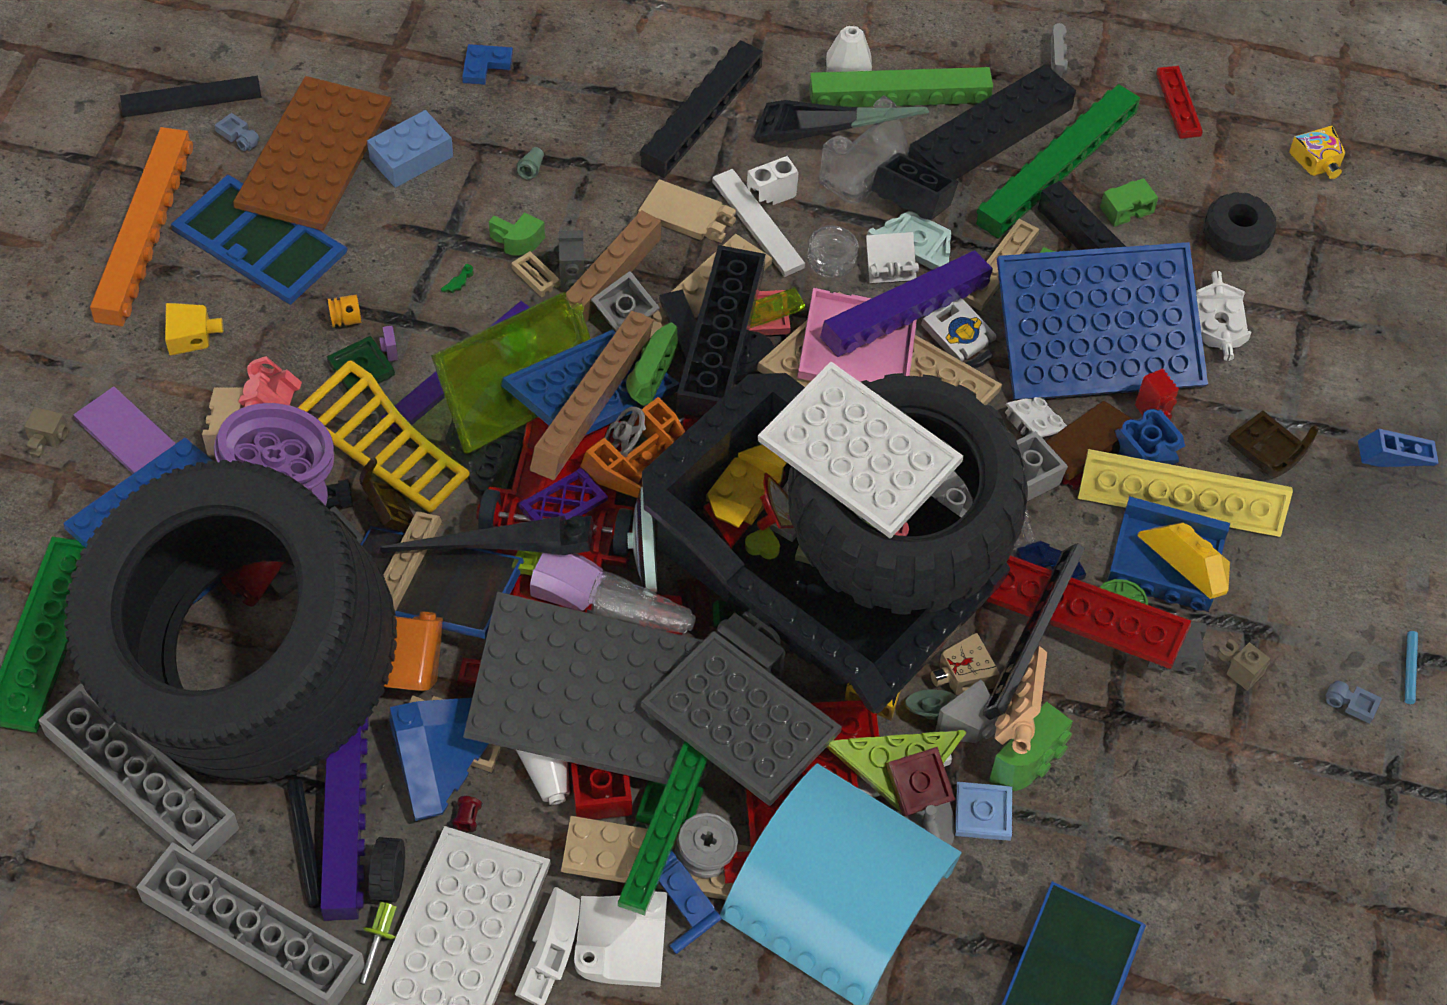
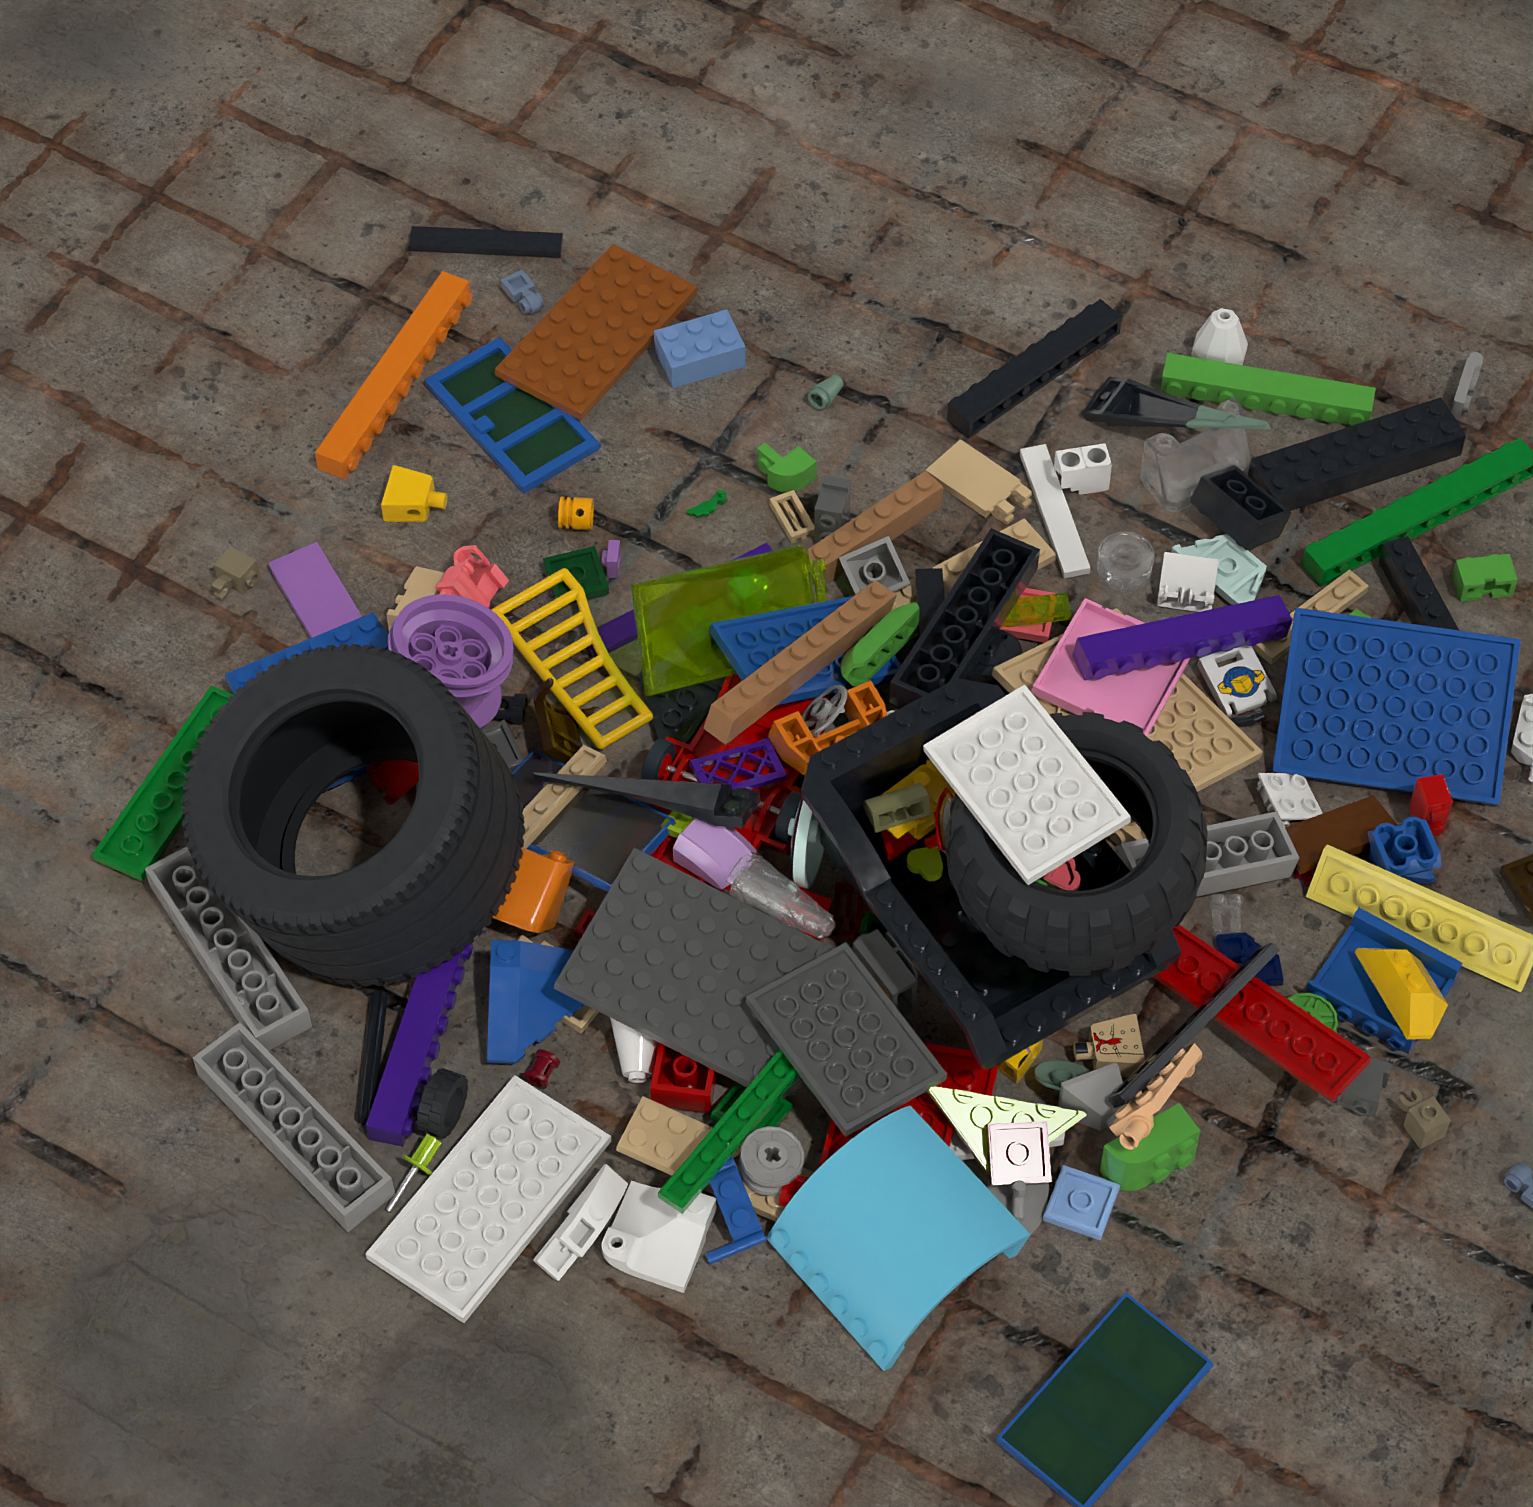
camera: 20 degrees right, 0 degrees up
blue plate [462,44,513,85] -> none
none -> olive brick [863,783,931,833]

